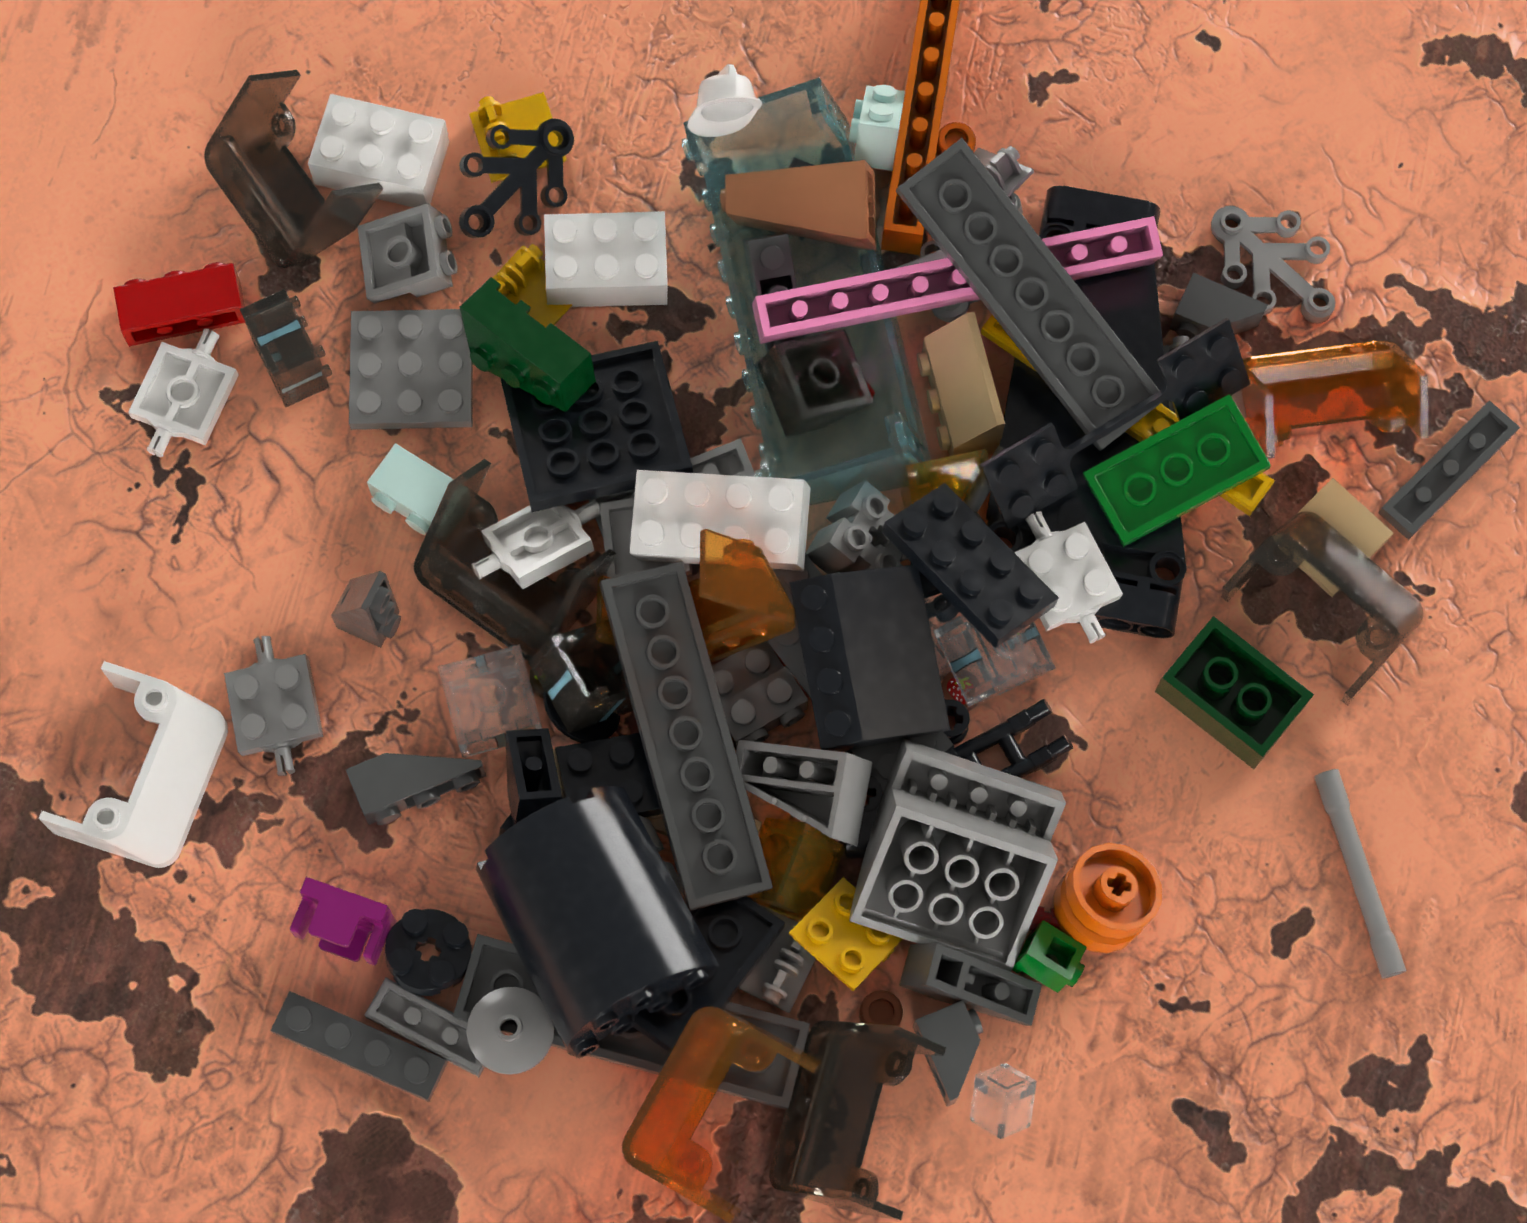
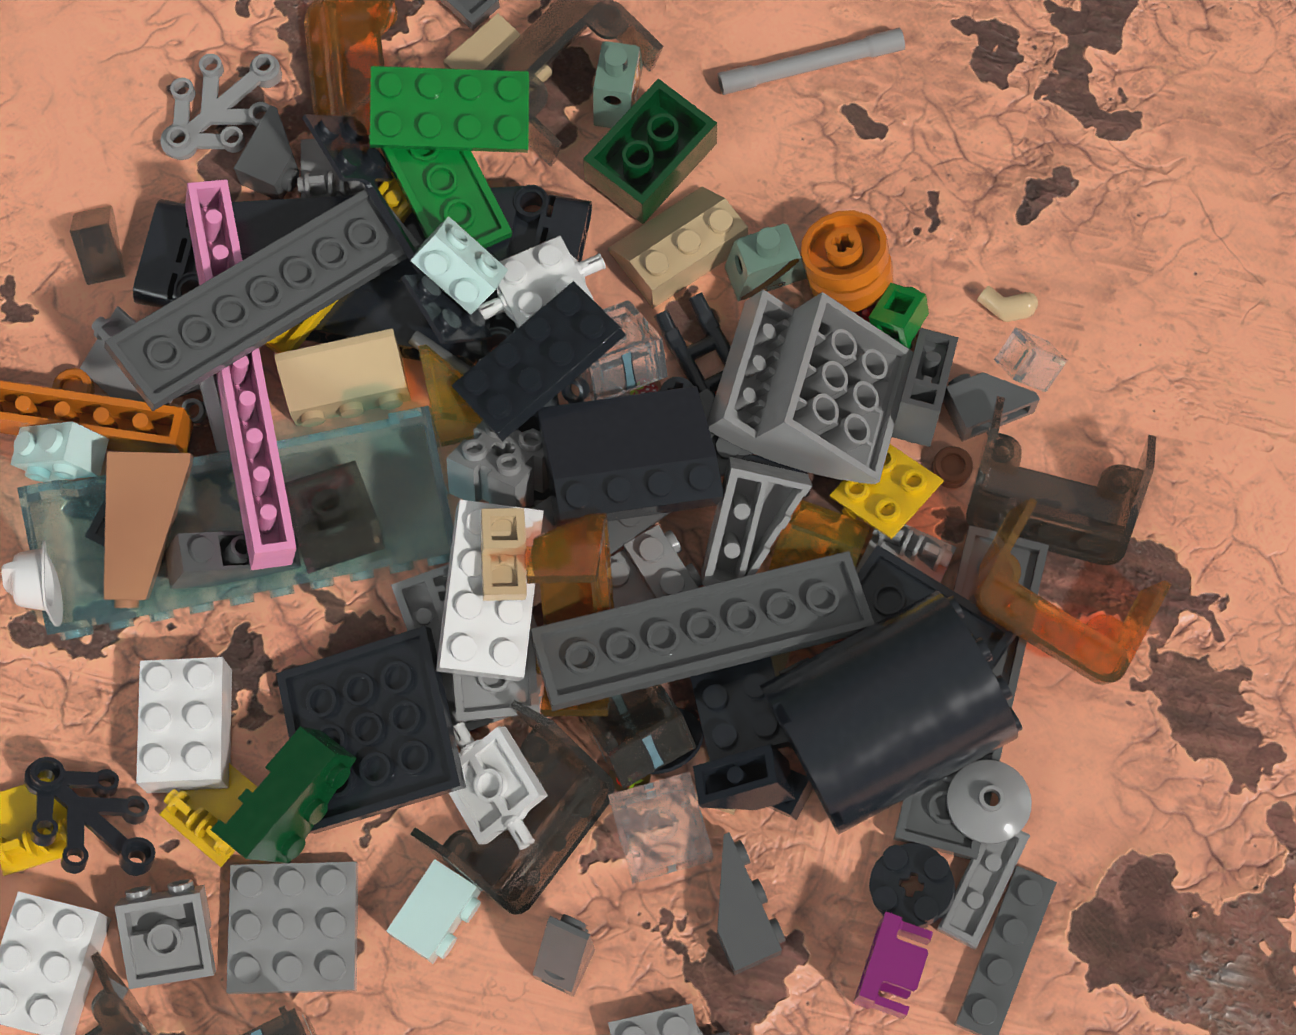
camera: 85 degrees left, 0 degrees up
none -> clear smoke slope [70,205,126,285]
none -> green plate [370,66,529,153]
none -> light aqua brick [410,216,508,314]
none -> tan slope [481,508,527,601]
none -> sand green torso [593,41,643,128]
none -> tan slope [608,186,748,309]
none -> sand green torso [725,224,807,301]
none -> tan arm [977,286,1038,322]

